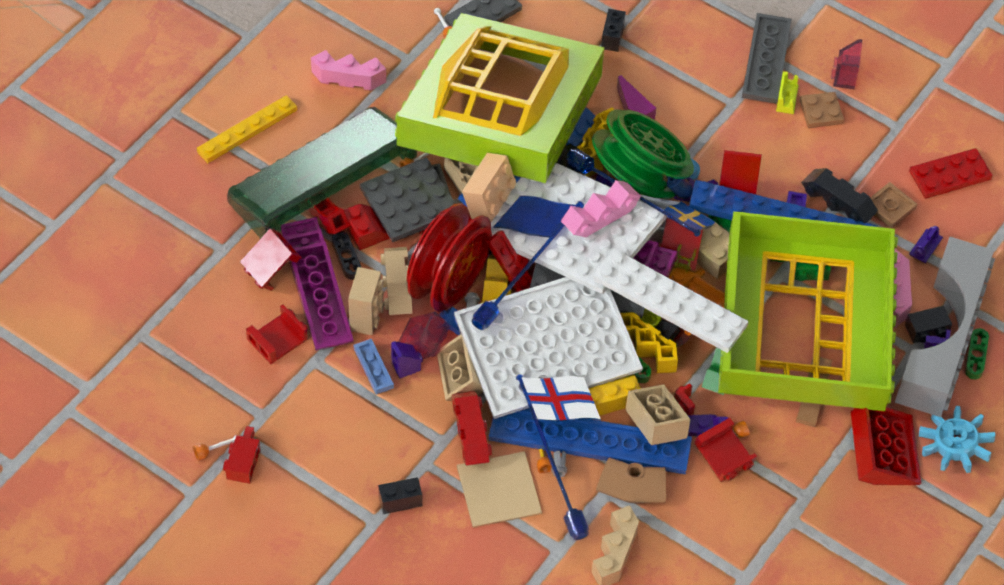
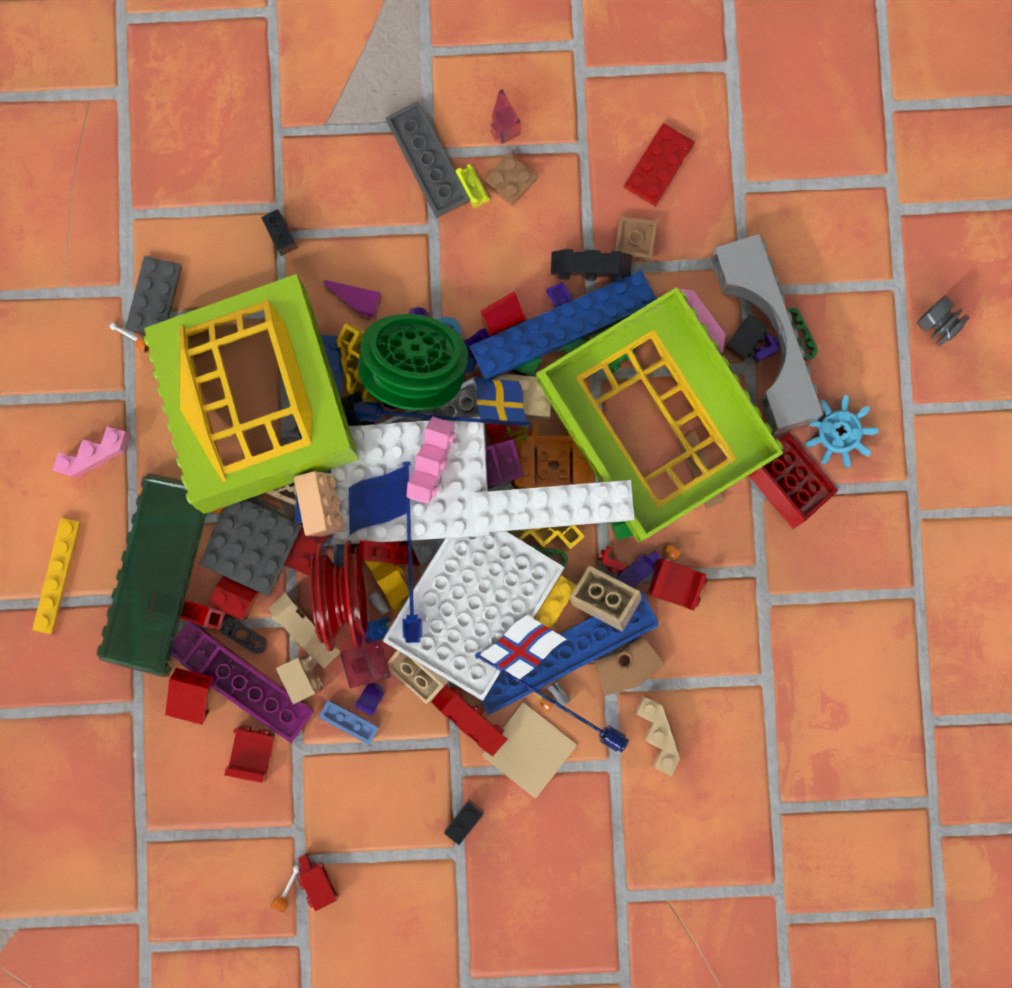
camera: 35 degrees left, 30 degrees up
dark purple hinge [909,226,943,263] -> none

